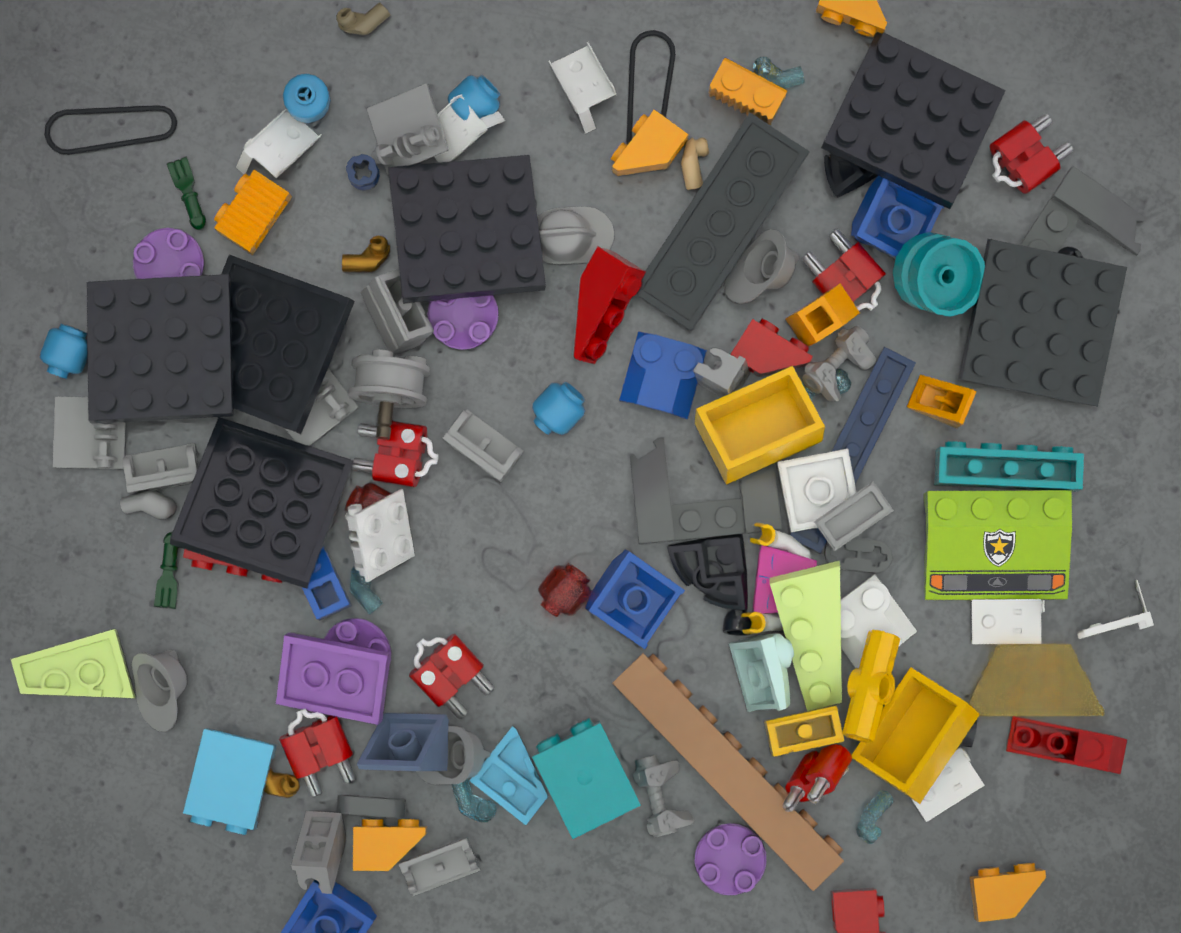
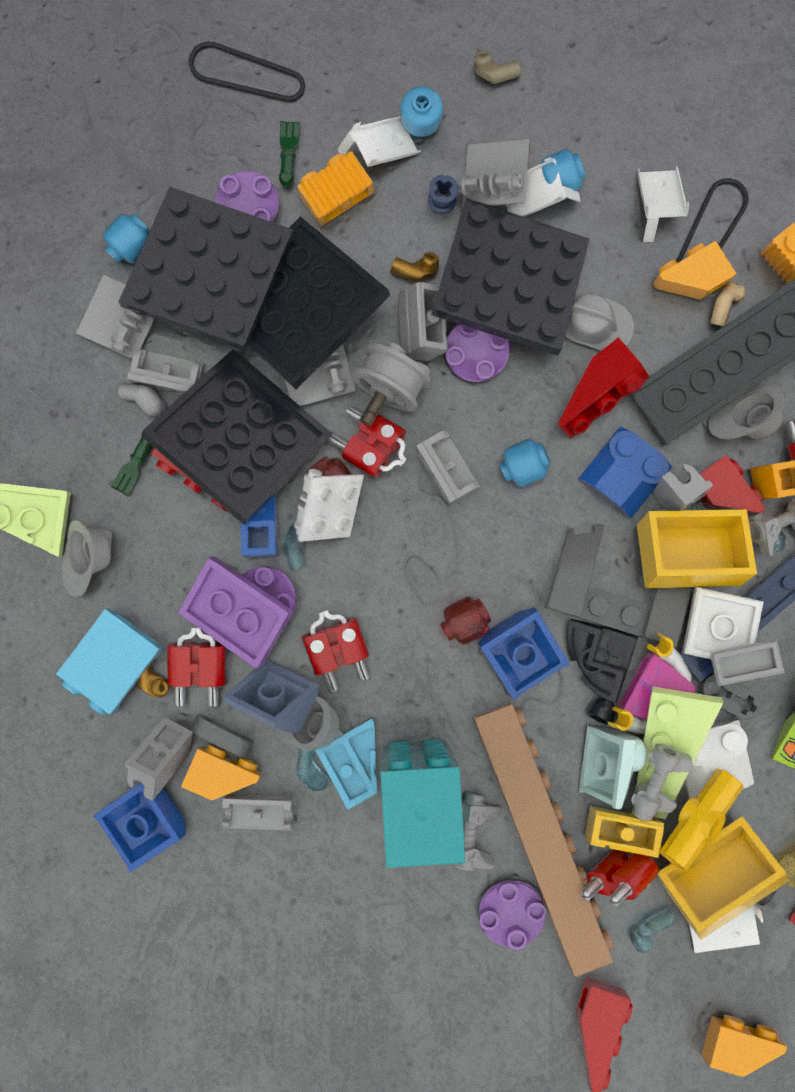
camera: 20 degrees right, 0 degrees up
none -> light grey piece [631,744,693,821]

